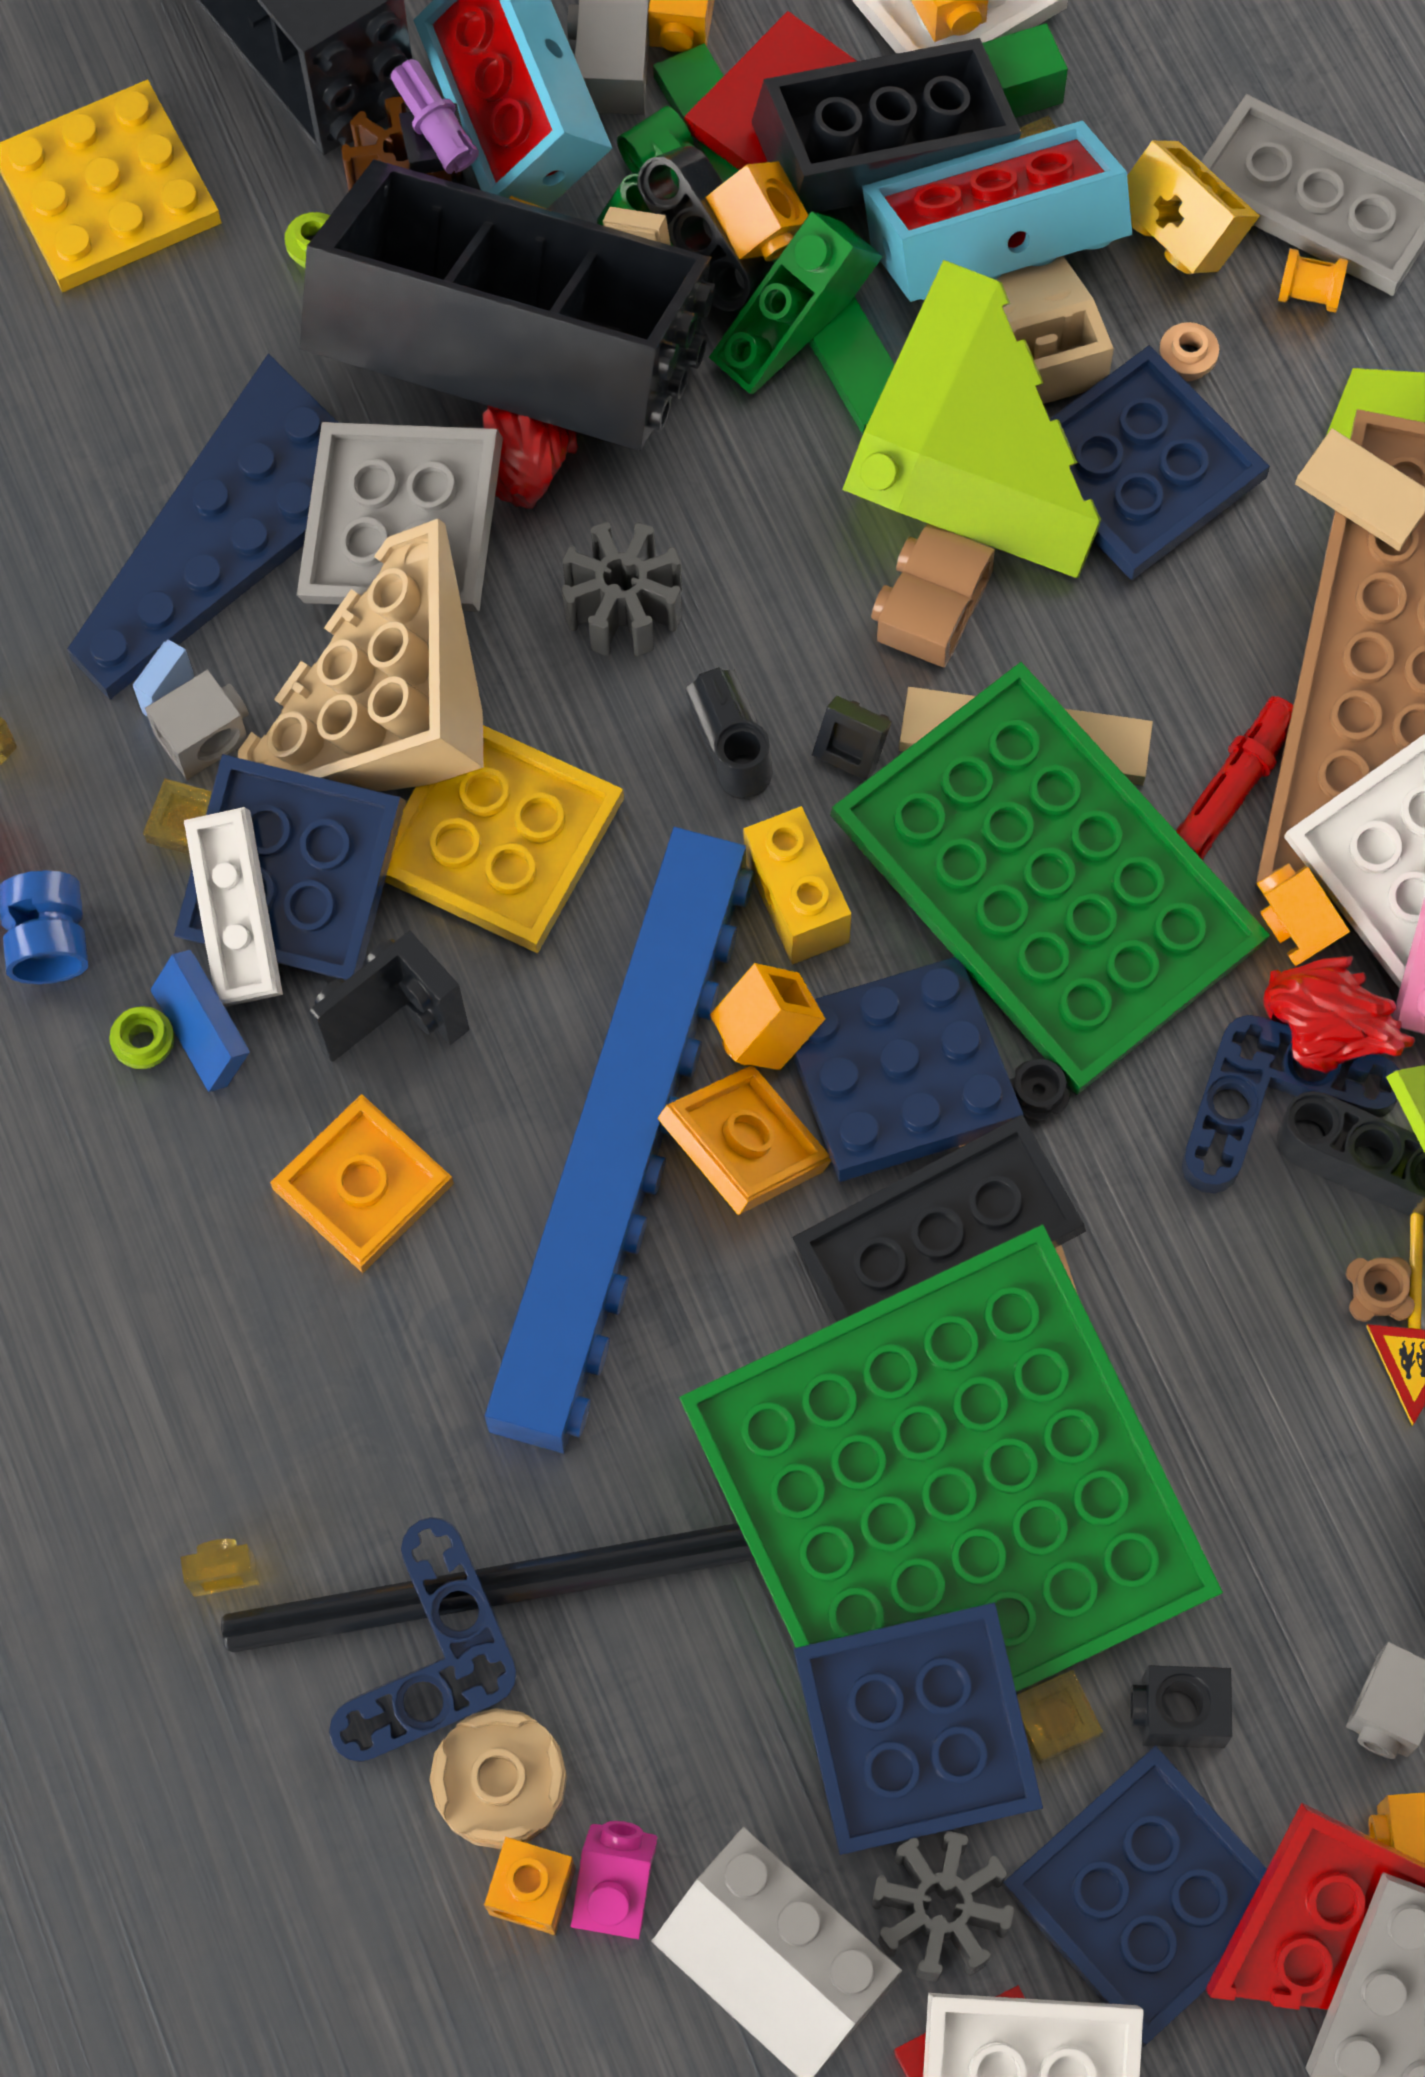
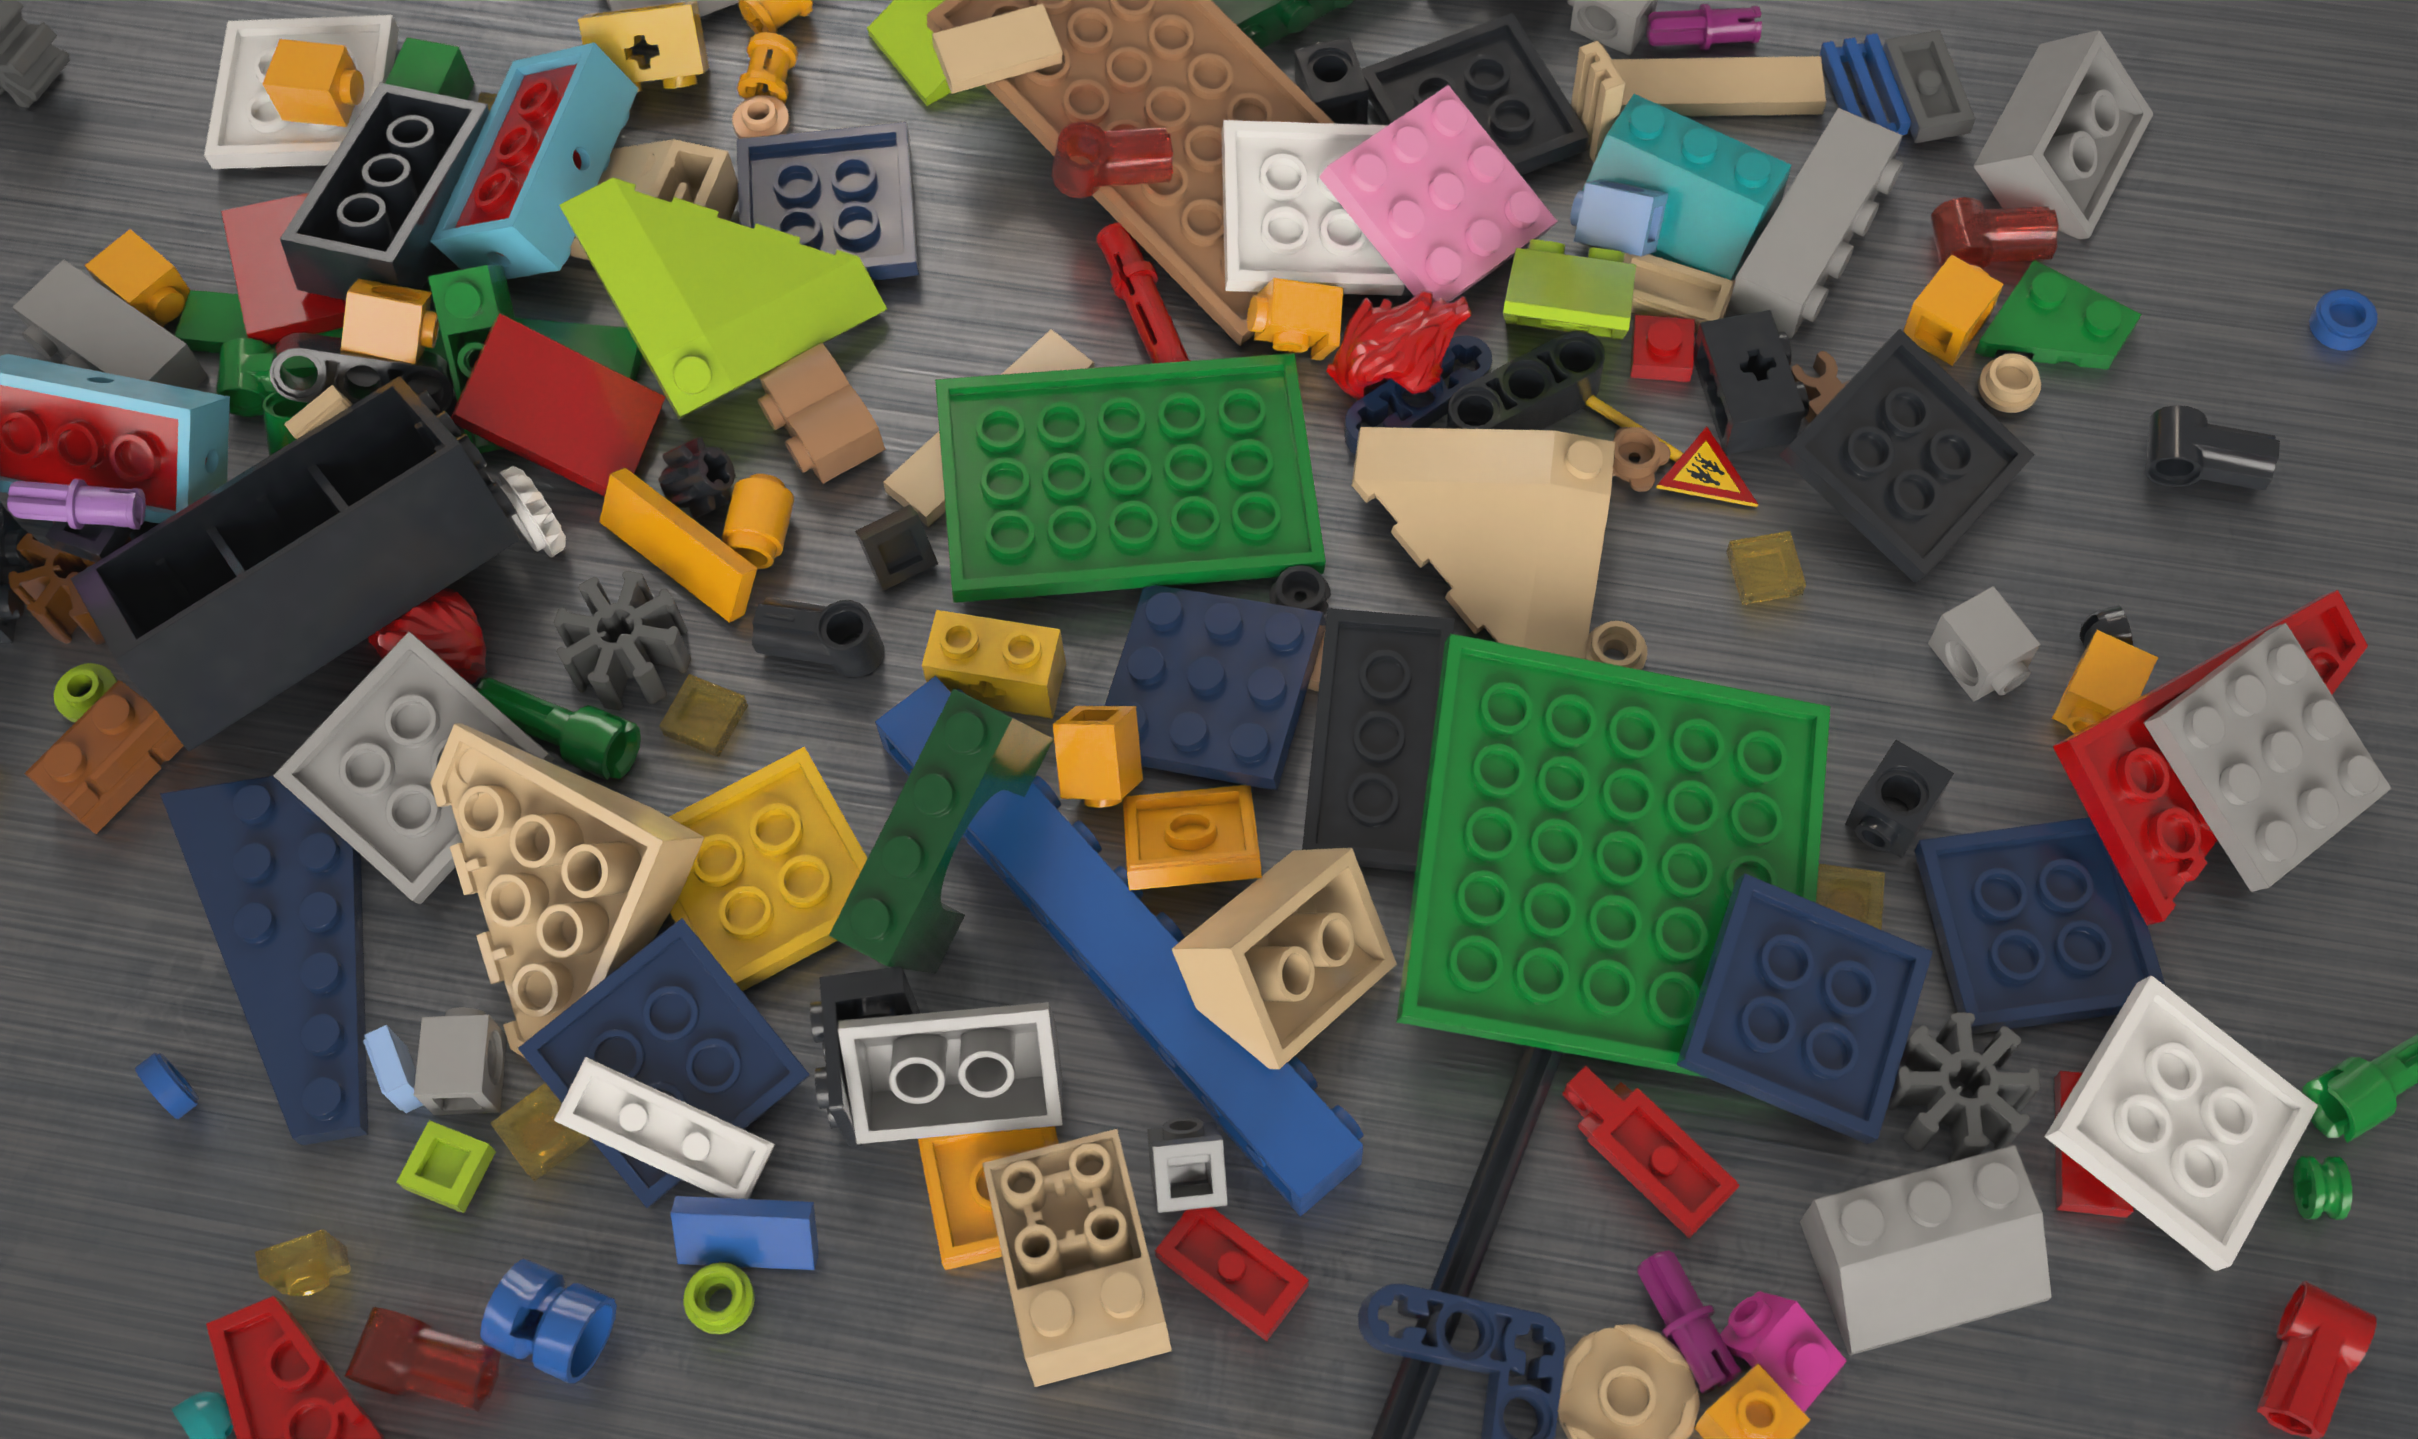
camera: 55 degrees left, 5 degrees down
none -> dark orange brick [24,680,184,834]
none -> blue tile [134,1053,199,1119]
none -> lime plate [396,1120,496,1213]
none -> red tile [451,314,666,497]
none -> green piece [476,678,641,781]
none -> white gear [498,466,566,558]
none -> light orange tile [599,468,757,623]
none -> black gear [658,437,736,518]
none -> clear yellow tile [659,674,748,757]
none -> light orange brick [722,474,794,569]
none -> light orange bush [737,32,798,104]
none -> dark green arch [829,688,1054,974]
none -> light grey slope [838,1002,1063,1144]
none -> tan slope [982,1129,1172,1387]
none -> clear red piece [1052,121,1173,198]
none -> brick [1147,1117,1228,1213]
none -> red plate [1155,1207,1309,1341]
none -> tan slope [1172,848,1397,1069]
none -> tan slope [1352,427,1615,659]
none -> red hinge [1562,1065,1740,1239]
none -> tan plate [1585,621,1647,670]
none -> magenta axle [1637,1250,1743,1394]
none -> clear yellow tile [1726,531,1806,605]

